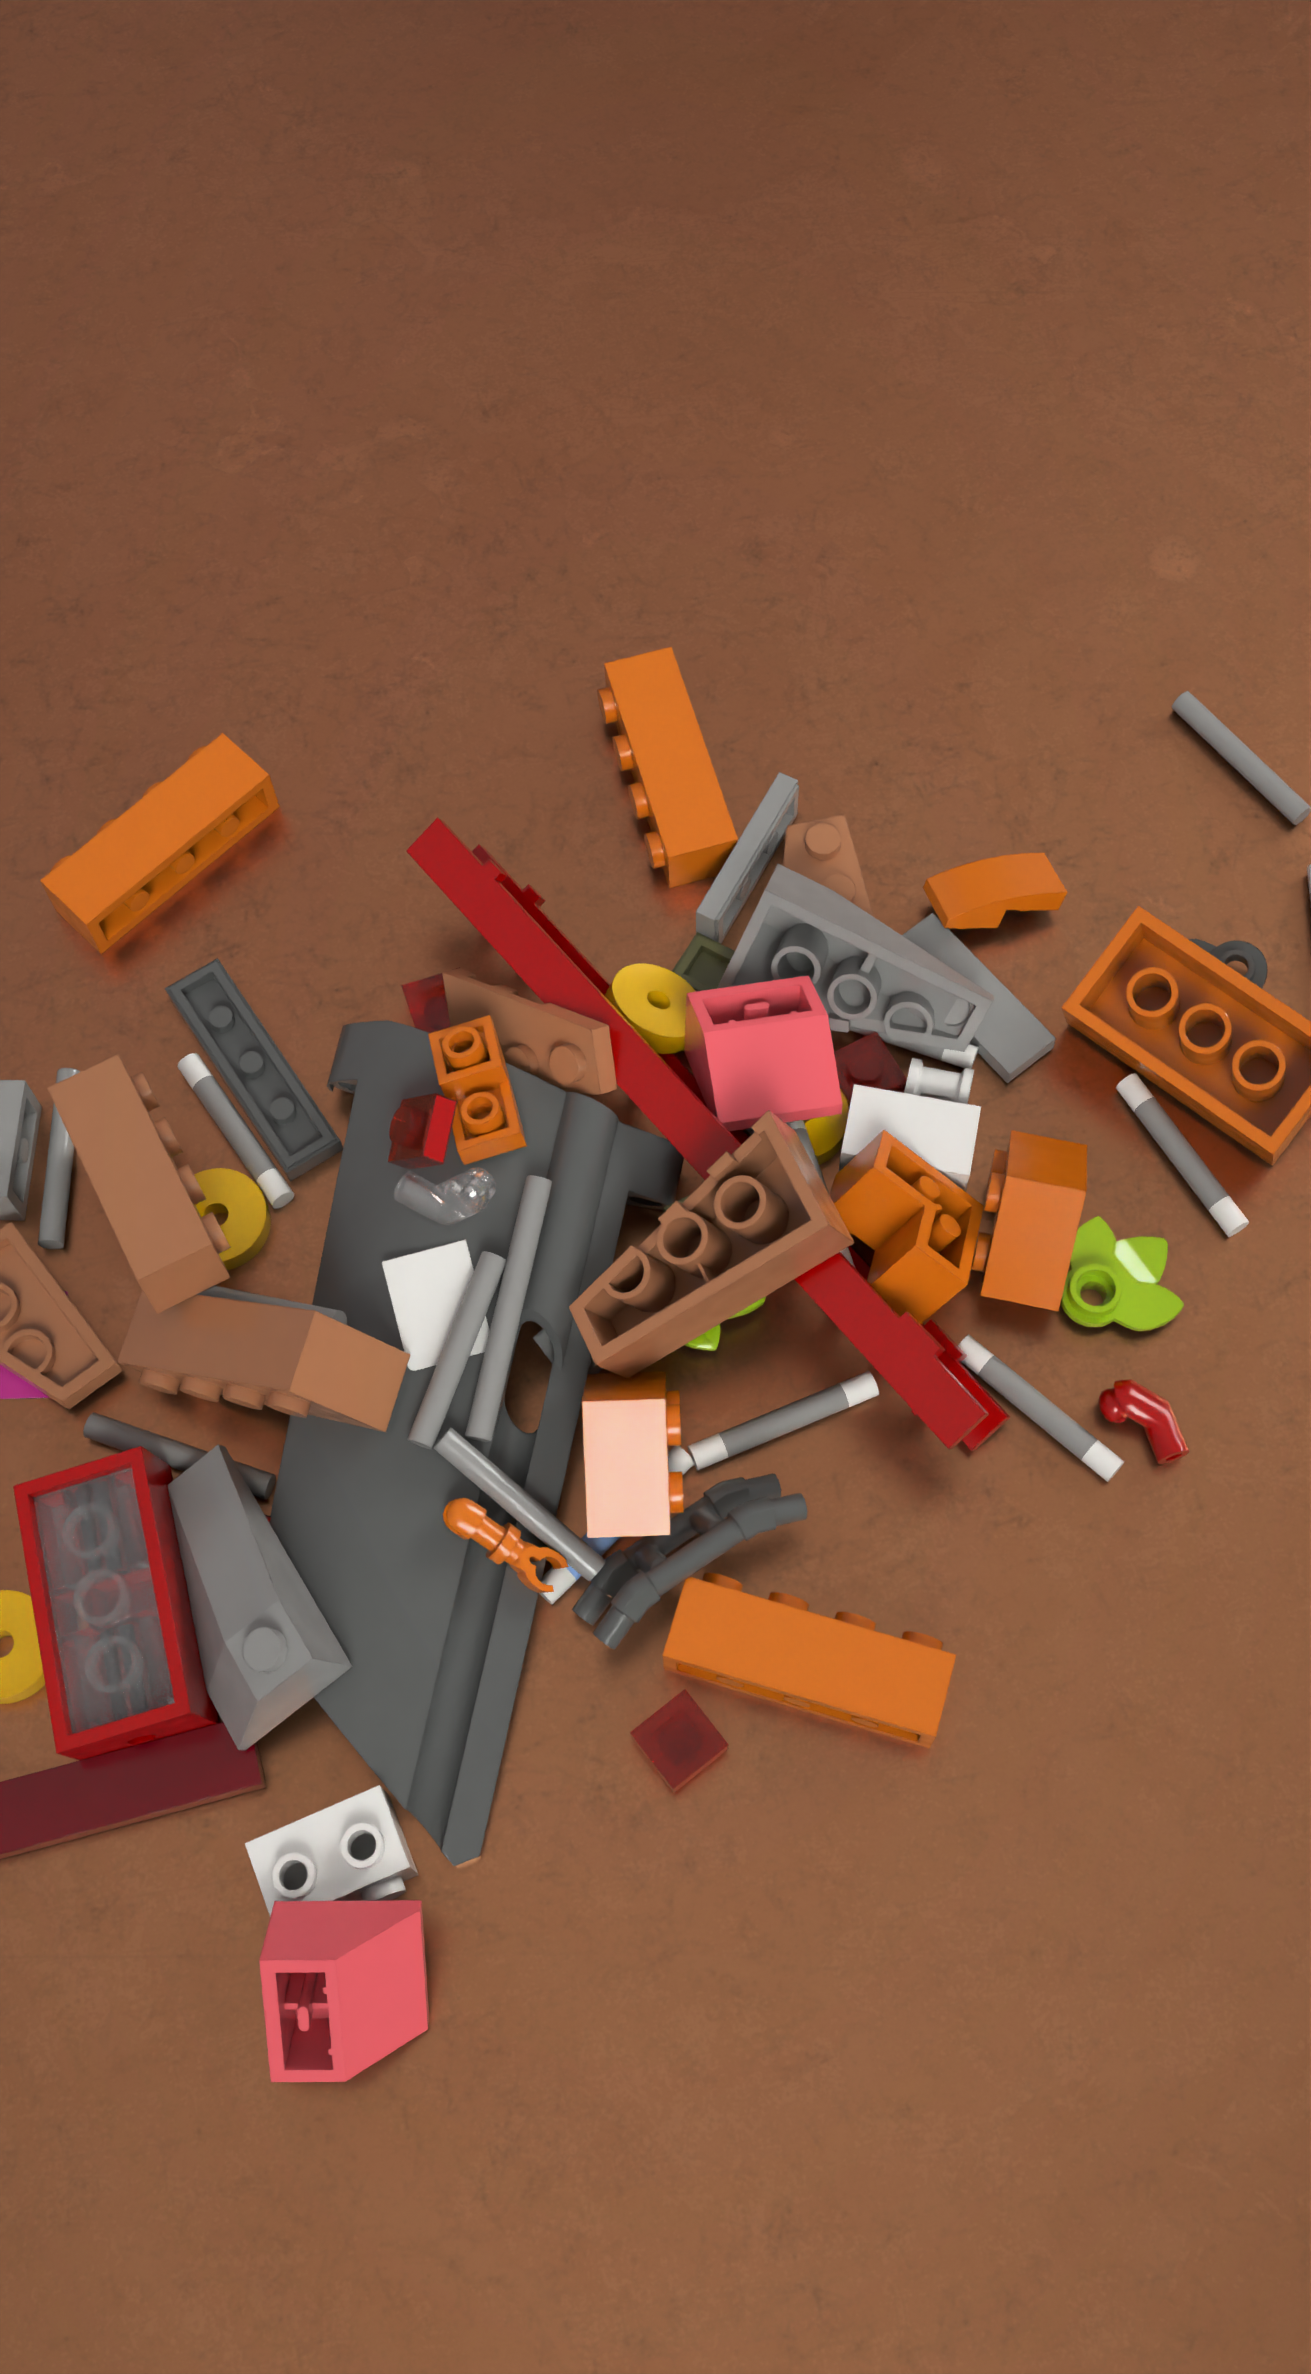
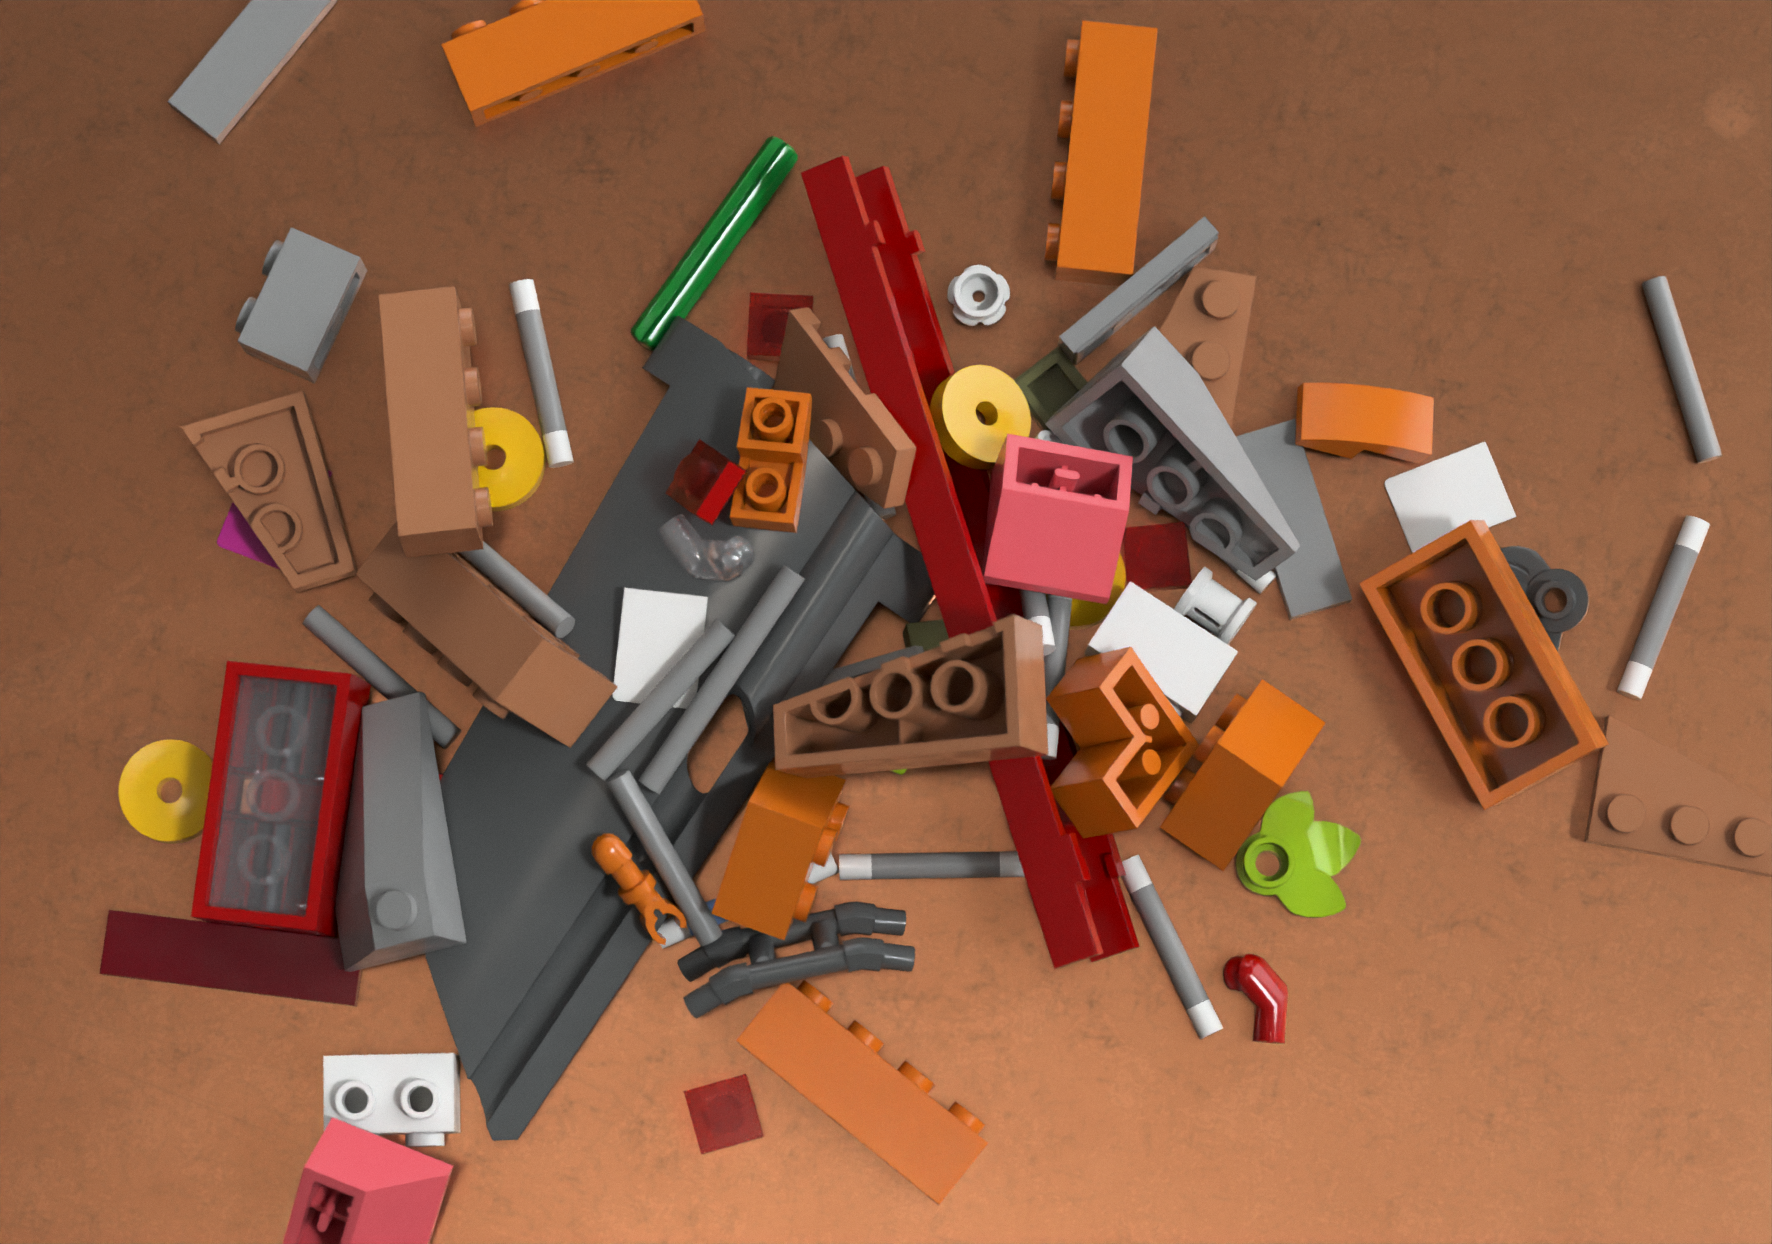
camera: 20 degrees right, 15 degrees up
light grey bar [38,1068,80,1249] -> none
dark grey tile [165,958,343,1182] -> none
light grey bar [1116,1073,1249,1237] -> none
none -> green axle [631,136,798,351]
none -> white plate [947,265,1010,326]
none -> white sticker [1385,441,1516,553]

